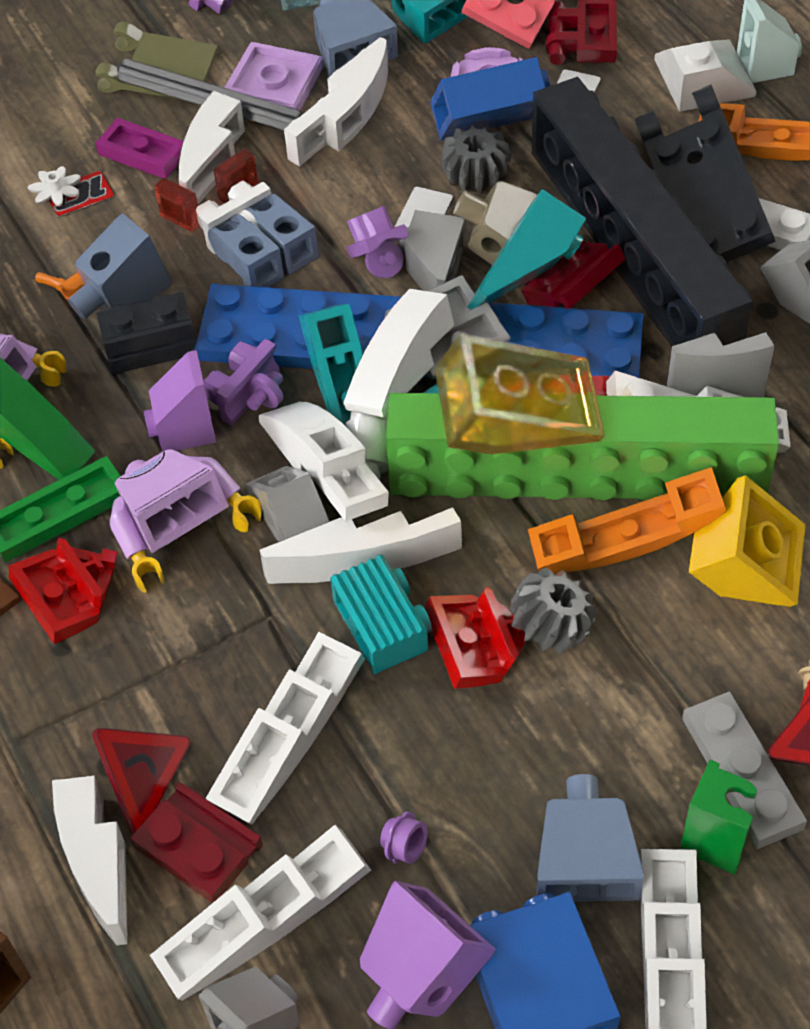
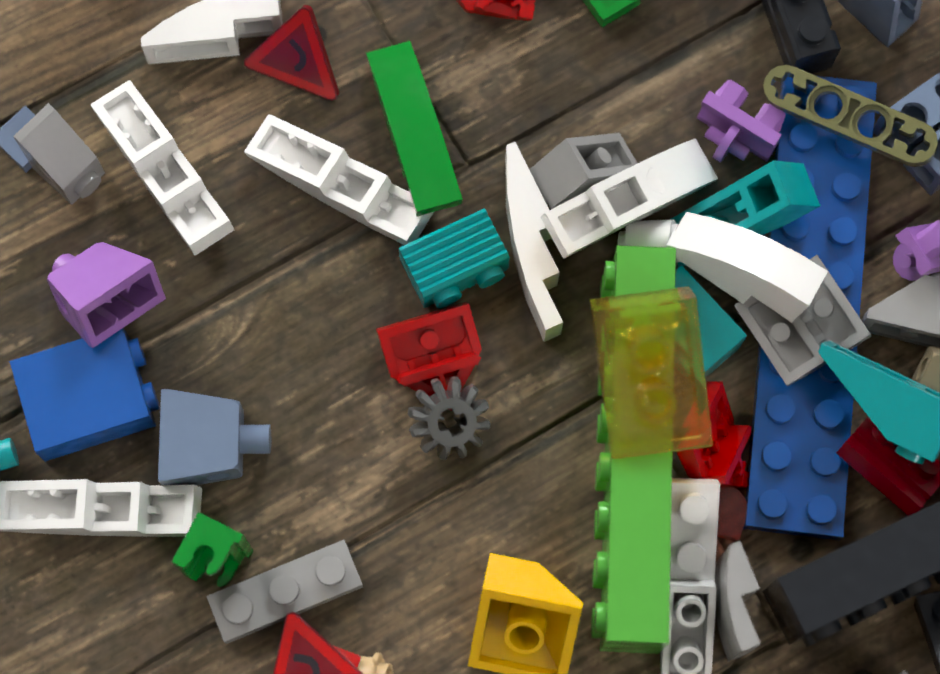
camera: 85 degrees right, 20 degrees up
lavender torso [110,449,261,593] -> none
dark red plate [130,781,263,903] -> none
medium lavender slope [144,350,216,452] -> none
medium lavender plate [380,811,428,864] -> none
orange slope [528,467,726,573] -> none
none -> green slope [366,41,463,217]
none -> olive beam [763,65,938,167]

